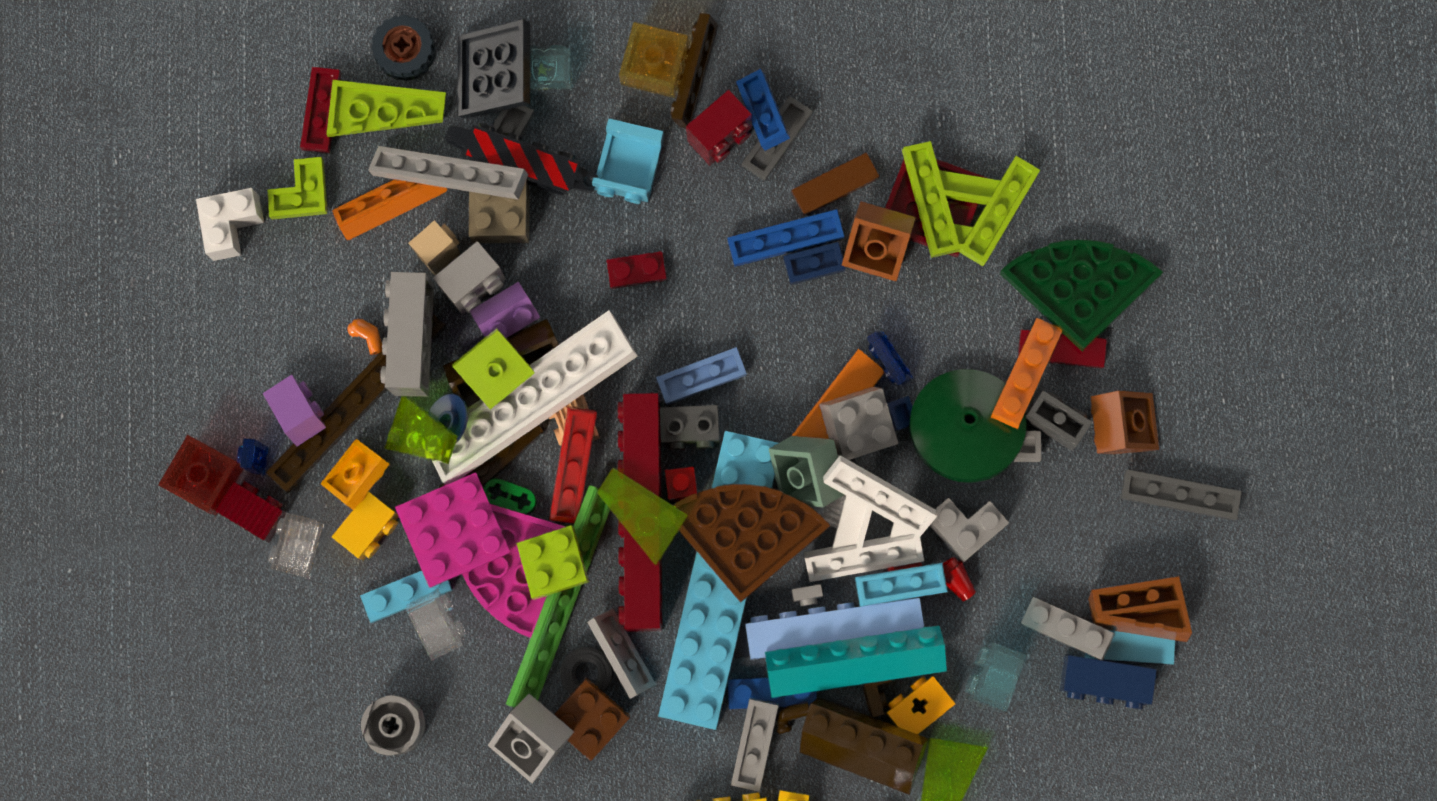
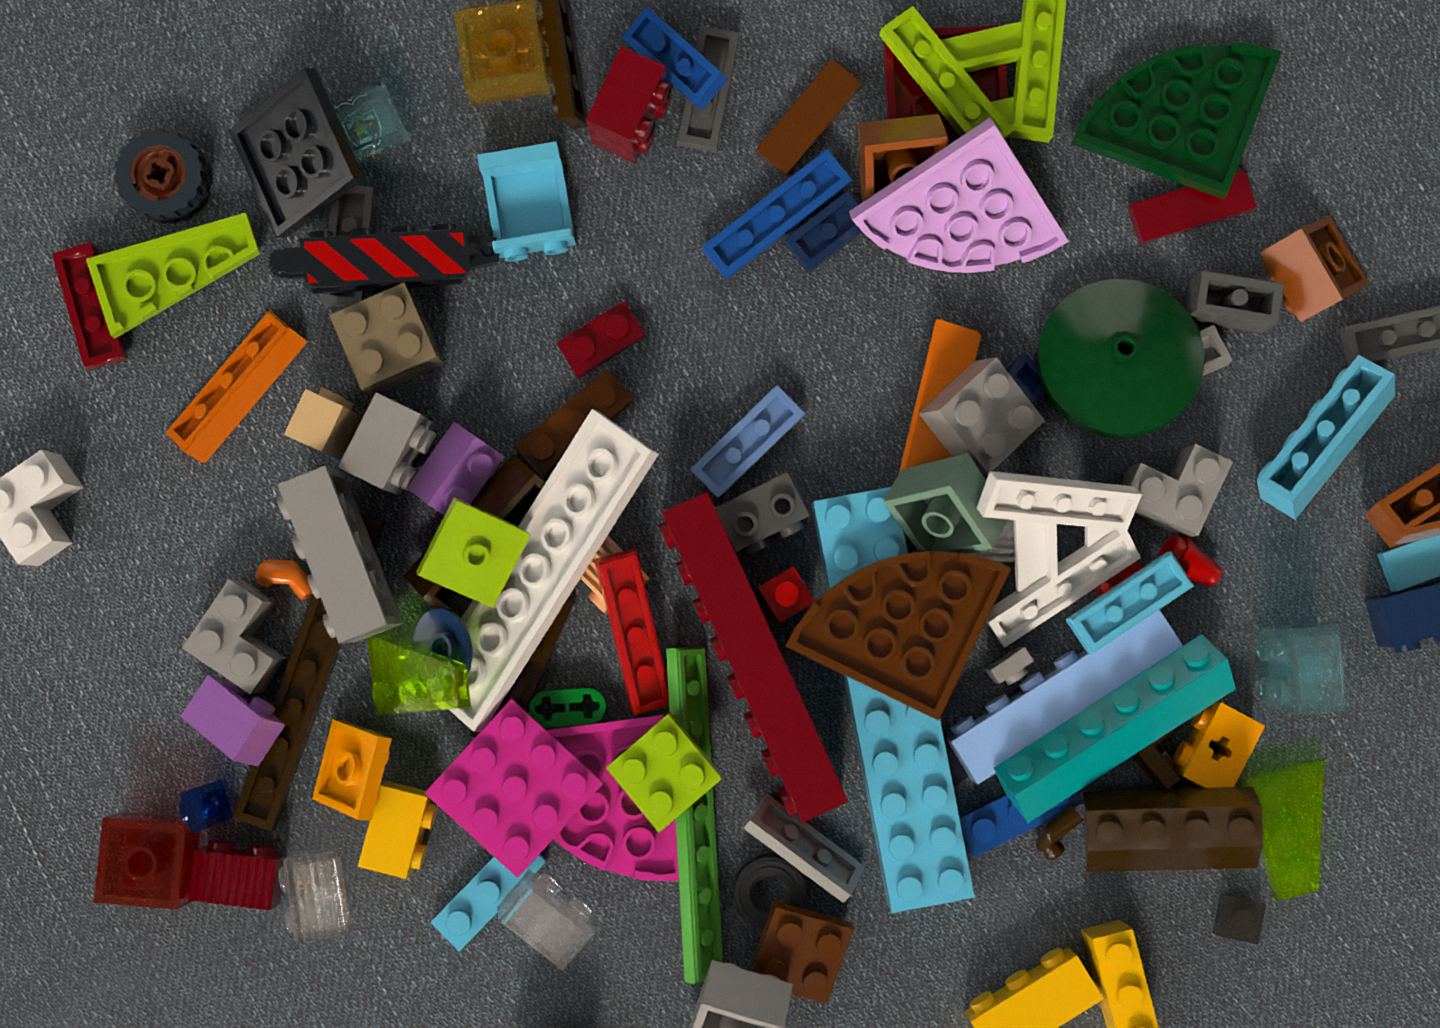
camera: 30 degrees left, 5 degrees up
lime plate [267,157,328,220] -> none
light grey plate [368,146,528,200] -> none
clear neon green wing [597,468,688,565] -> none
light grey plate [731,698,778,792] -> none
clear blue plate [867,331,914,386] -> none
orange plate [991,318,1063,429] -> none
light grey plate [1021,597,1115,661] -> none
none -> light grey brick [182,579,287,694]
none -> reddish brown plate [514,369,634,478]
none -> lavender plate [849,117,1069,273]
none -> medium azure brick [1257,355,1395,520]

